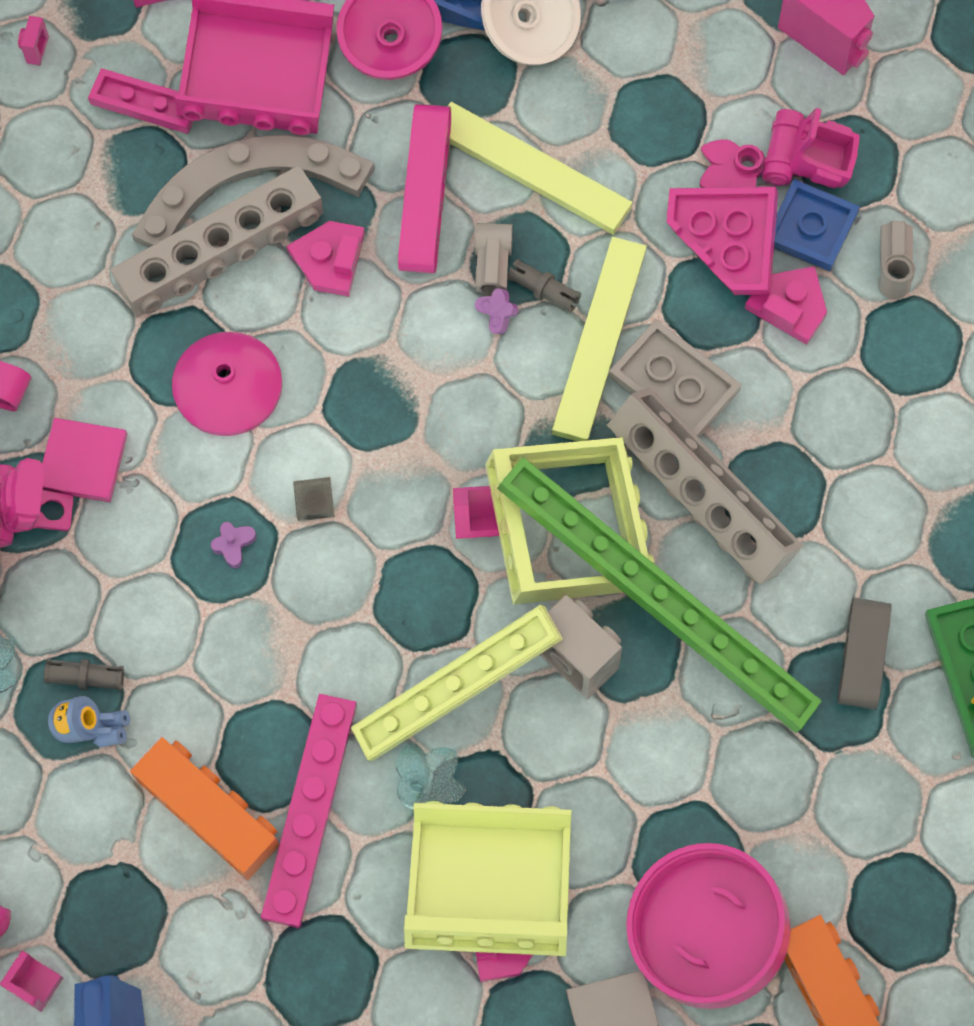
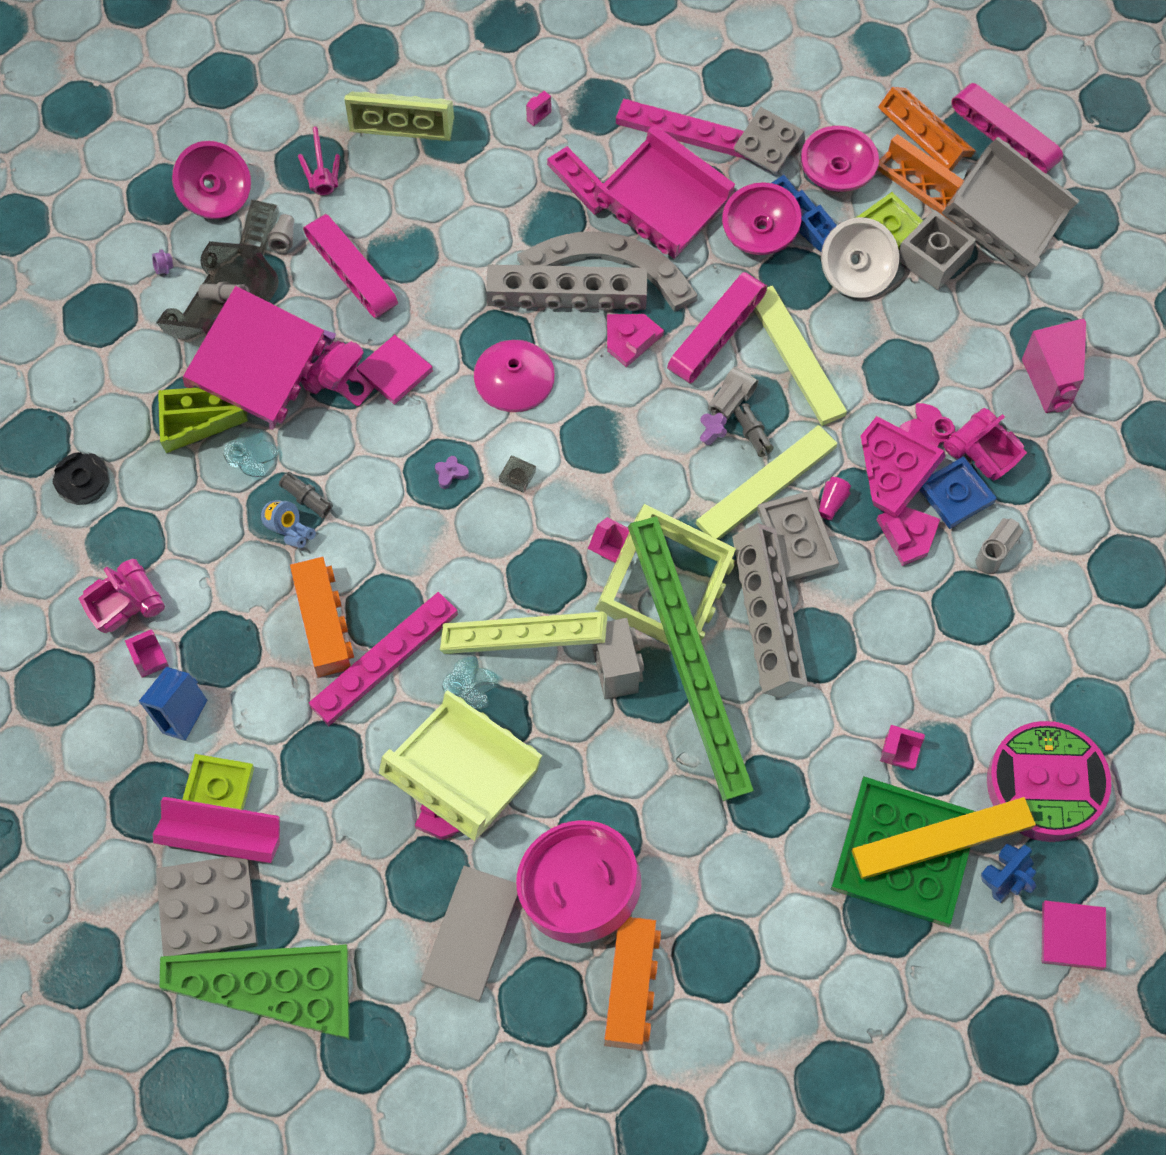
camera: 30 degrees right, 5 degrees down
dark grey beam [837,597,892,710] -> none
none -> dark pink cone [818,477,851,520]
none -> dark pink panel [880,725,925,770]

